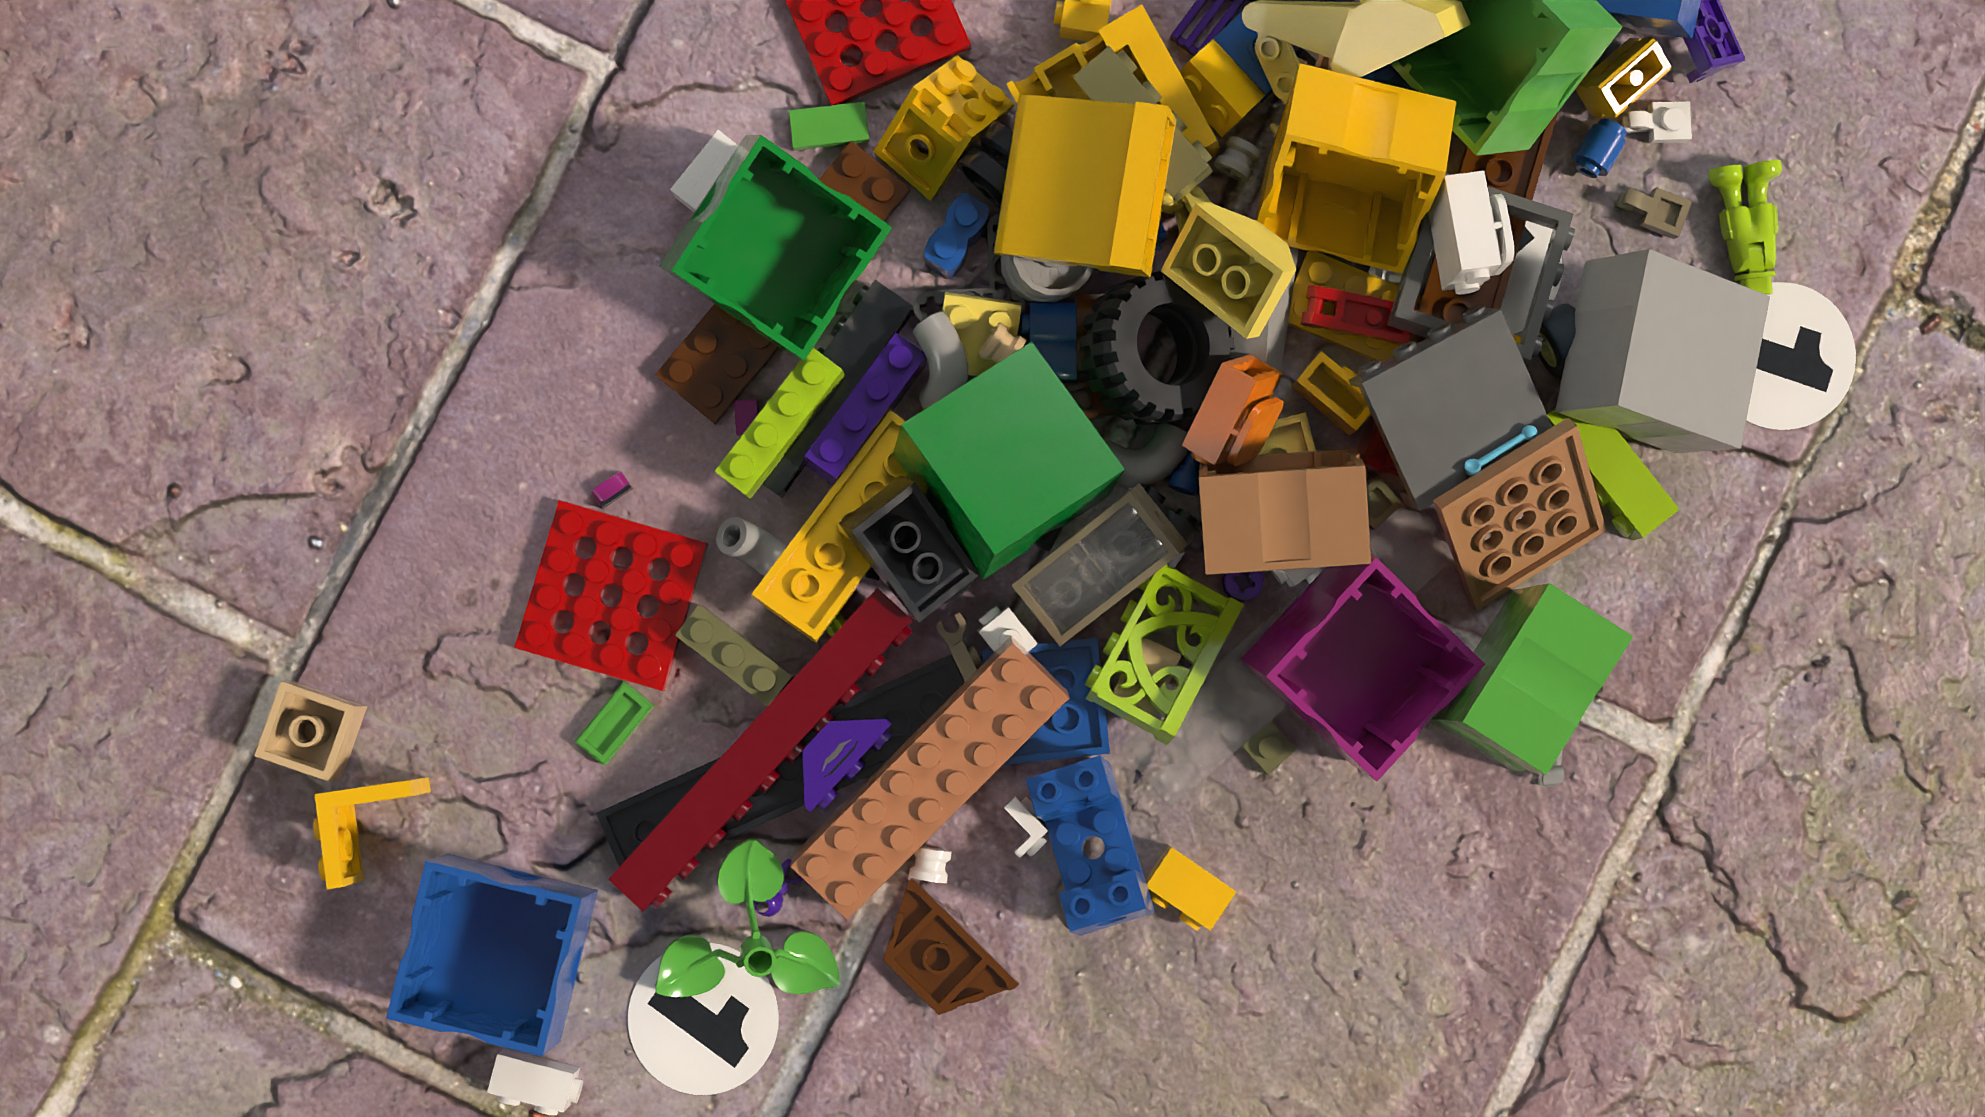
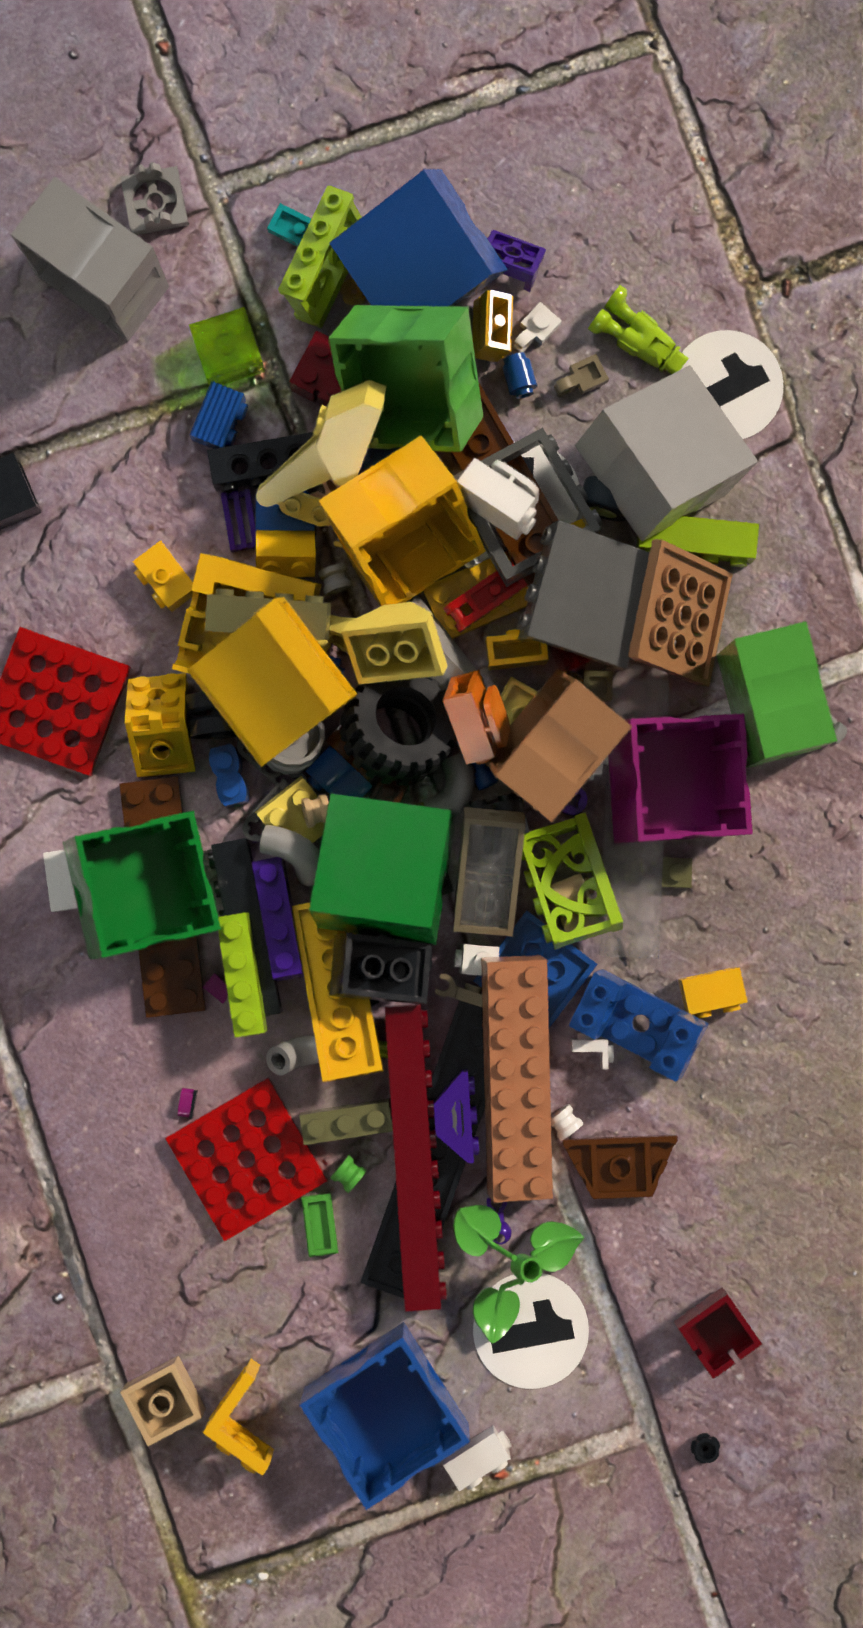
camera: 45 degrees left, 0 degrees up
bright green tile [789,102,870,151] -> none
medium azure hinge [1465,425,1538,476] -> none
none -> bright green wheel [330,1155,367,1193]

